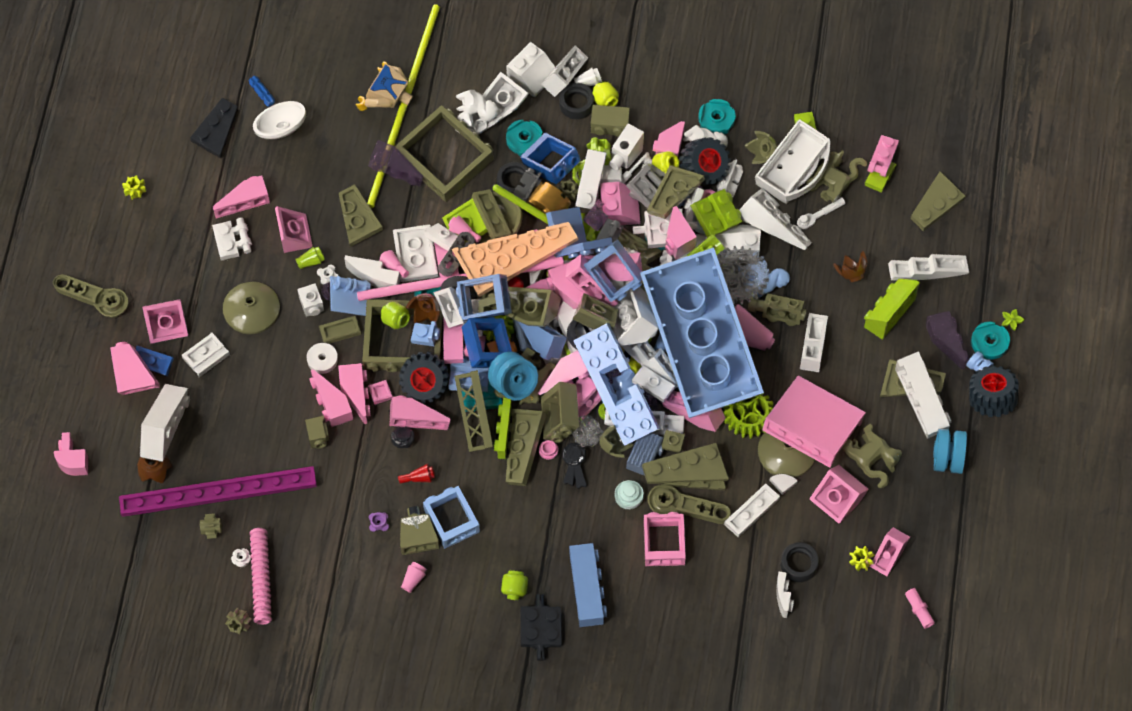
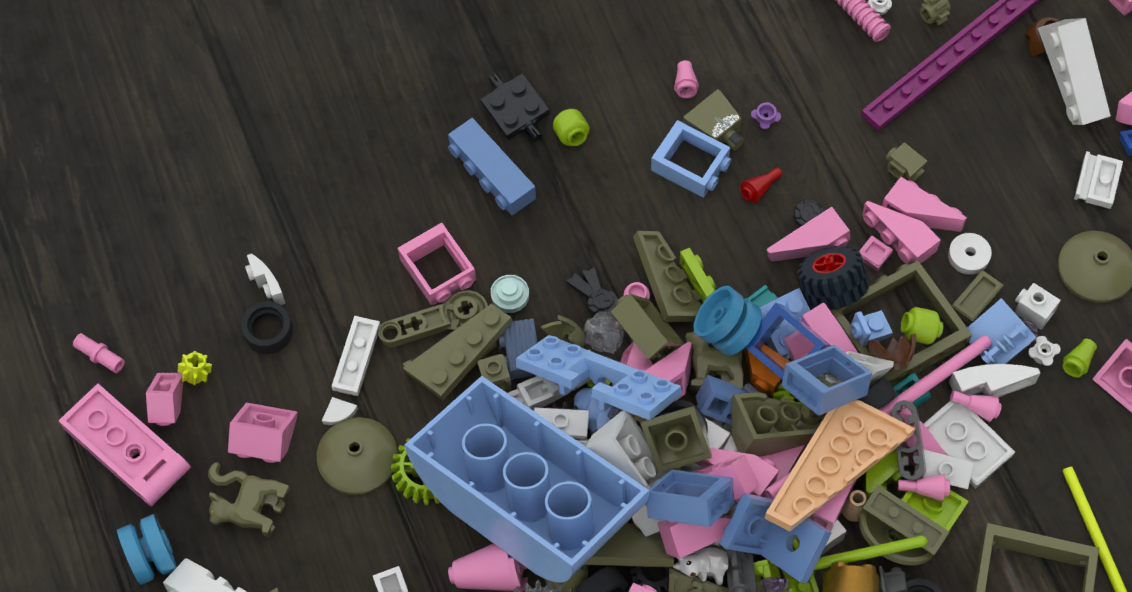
camera: 150 degrees right, 0 degrees up
olive wing [339,184,383,247] -> none
clear purple slope [368,140,423,186] -> none
olive fence [454,370,493,452] -> none
bright pink panel [762,376,866,467] -> none
none -> bright pink hinge [59,384,191,507]

